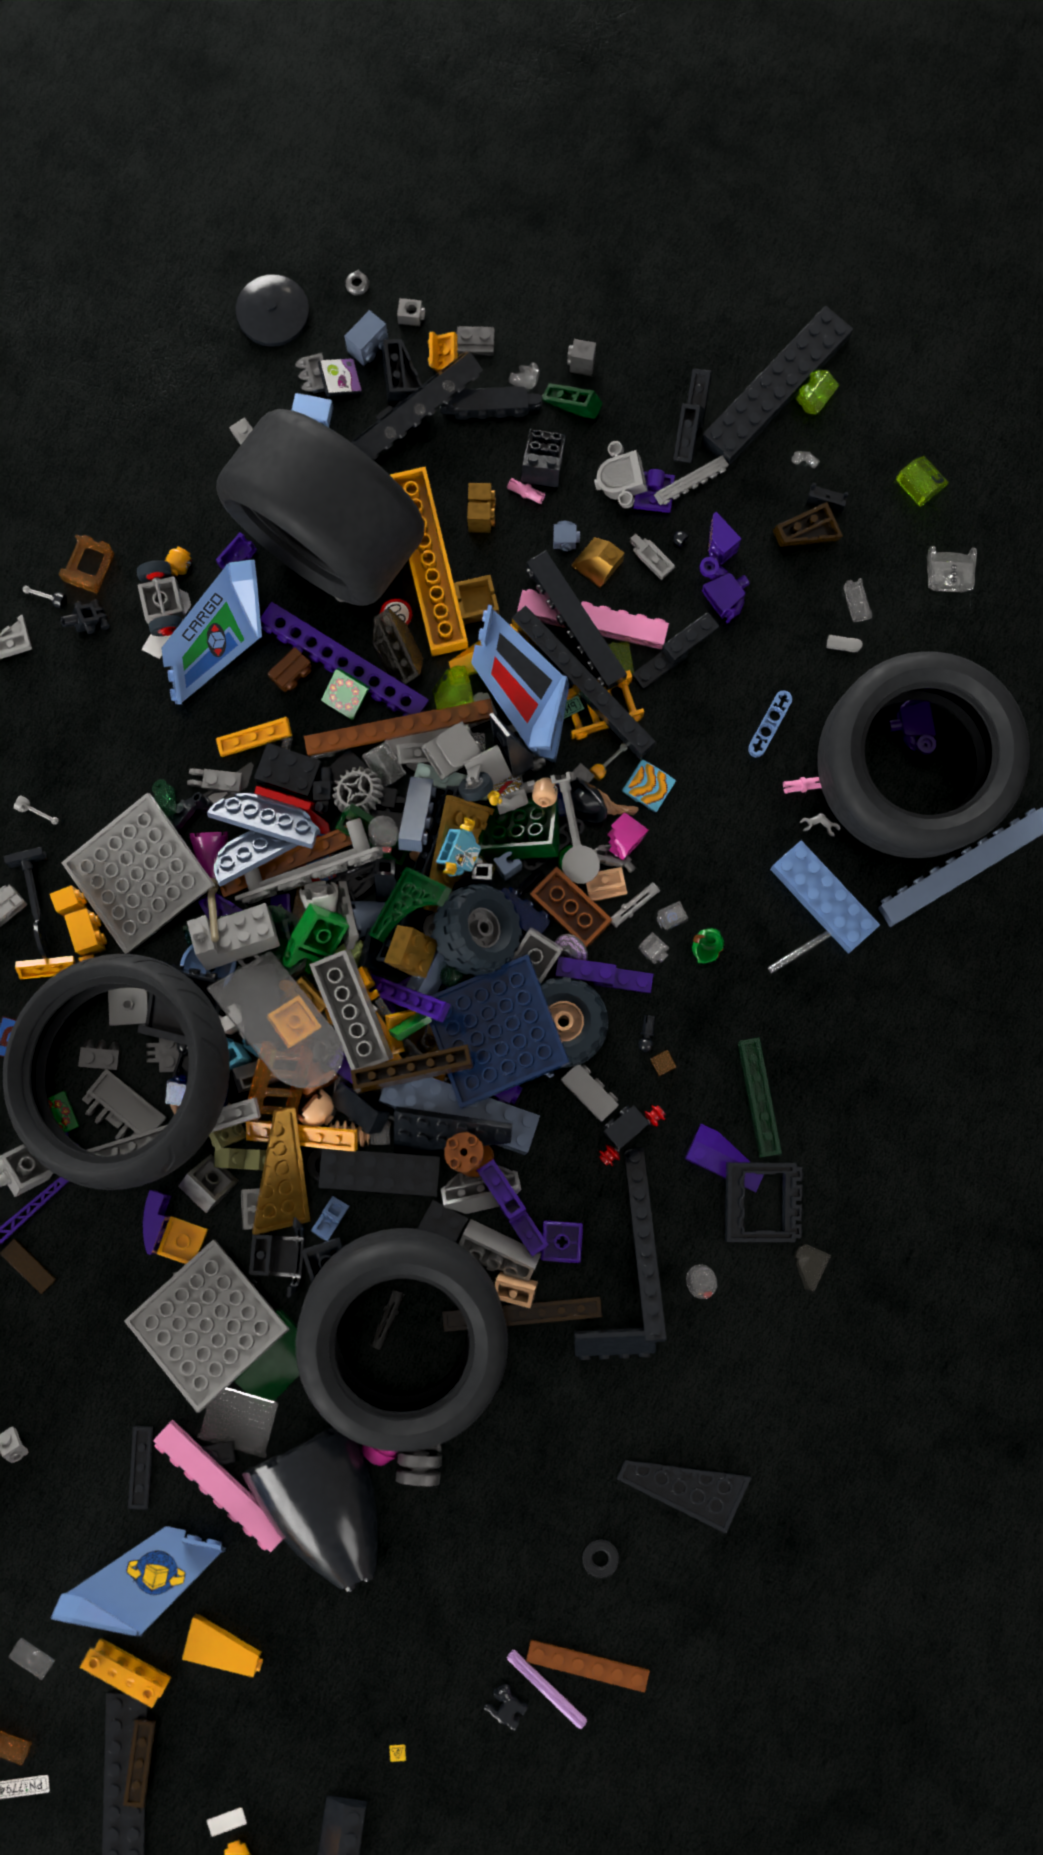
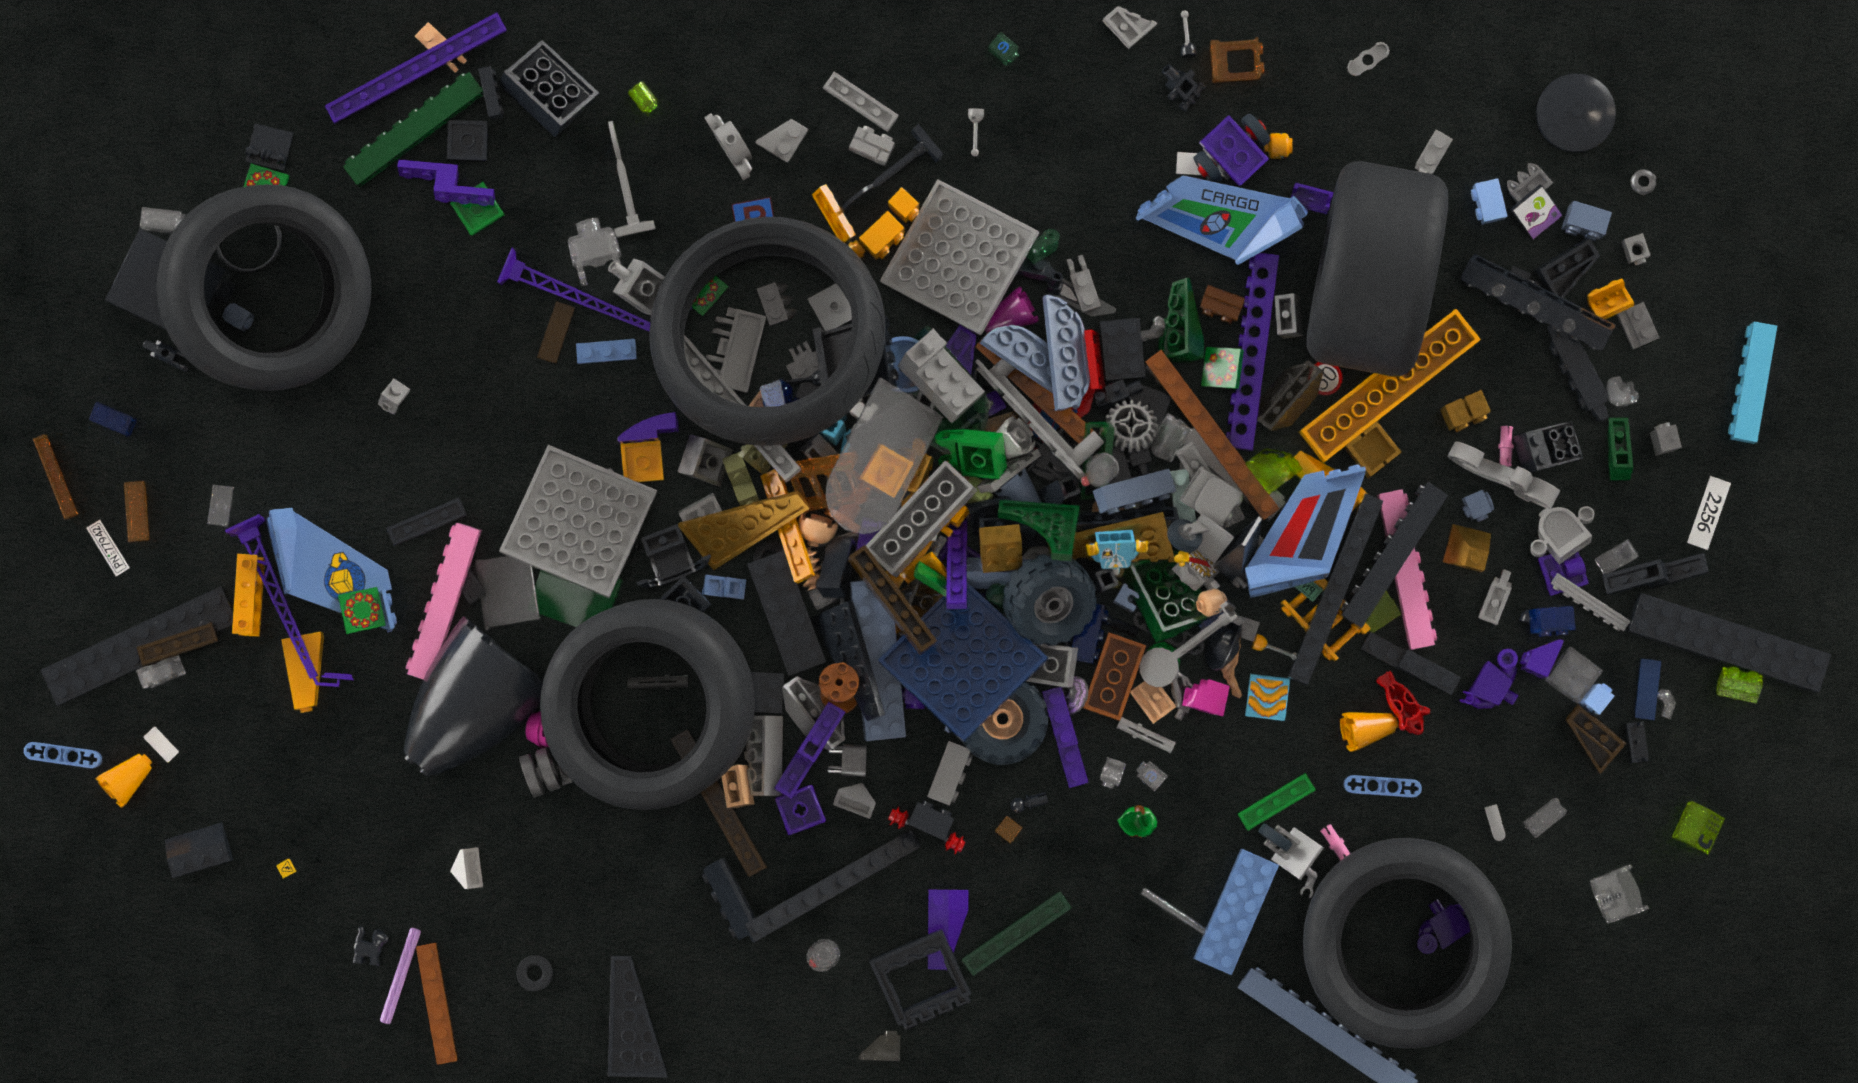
camera: 65 degrees right, 5 degrees up
dark tan piece [206,878,219,943] -> none
light orange tile [216,717,292,757] -> none
none -> clear brick [136,655,186,689]
none -> dark purple piece [225,514,354,687]
none -> tile [338,587,386,634]
none -> white slope [451,848,483,889]
none -> medium blue plate [576,339,637,364]
none -> flat silver piece [828,744,866,777]
none -> light grey slope [833,783,876,819]
none -> dark green wedge [1158,278,1204,362]
none -> dark purple plate [1199,115,1269,186]
none -> green tile [1238,773,1316,831]
none -> light grey plate [1258,824,1324,880]
none -> flat silver brick [1275,293,1303,338]
none -> light orange cone [1340,712,1398,752]
none -> light grey piece [1347,42,1390,76]
none -> red animal [1376,671,1430,735]
none -> light grey piece [1447,441,1560,509]
none -> clear blue brick [1529,606,1576,637]
none -> clear brick [1544,647,1603,703]
none -> light blue brick [1579,683,1614,716]
none -> clear brick [1595,539,1639,575]
none -> dark blue tile [1634,659,1661,720]
none -> white sticker [1687,476,1731,550]
none -> medium azure brick [1728,322,1777,444]

